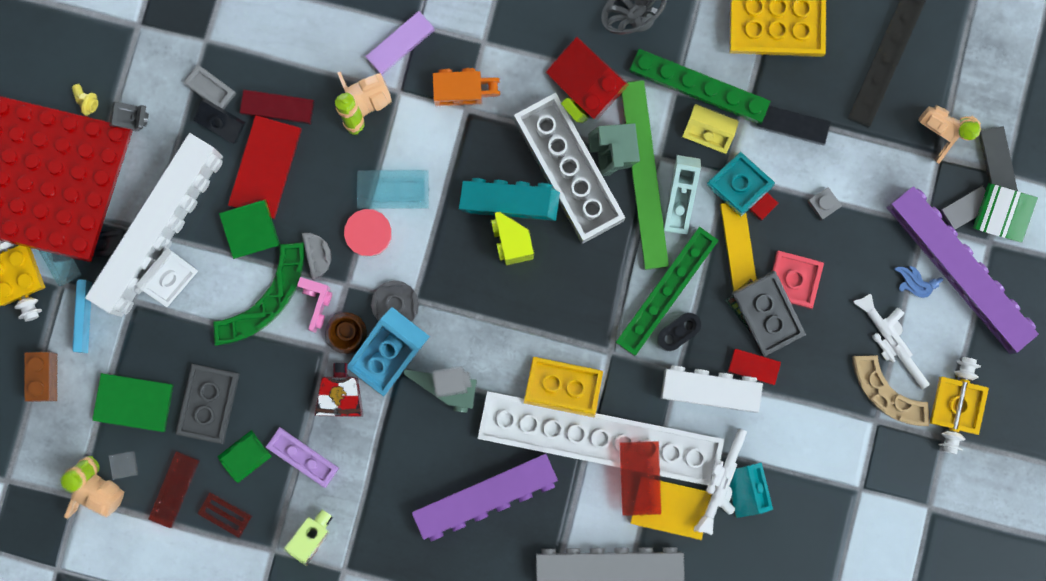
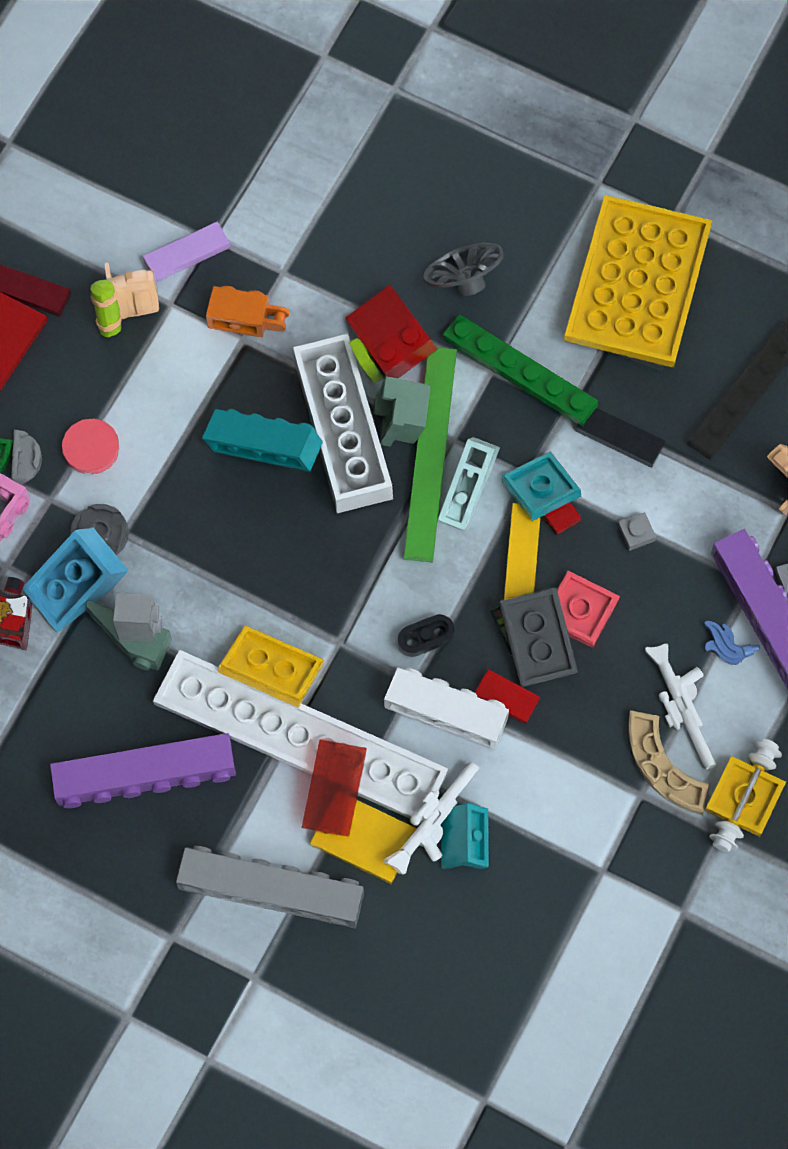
camera: 15 degrees right, 15 degrees down
reddish brown hat [325,312,367,354] -> none
clear light blue piece [356,170,430,209] -> none
neon yellow slope [491,212,534,265] -> none
green plate [615,226,719,357] -> none
light yellow panel [682,104,739,154] -> none

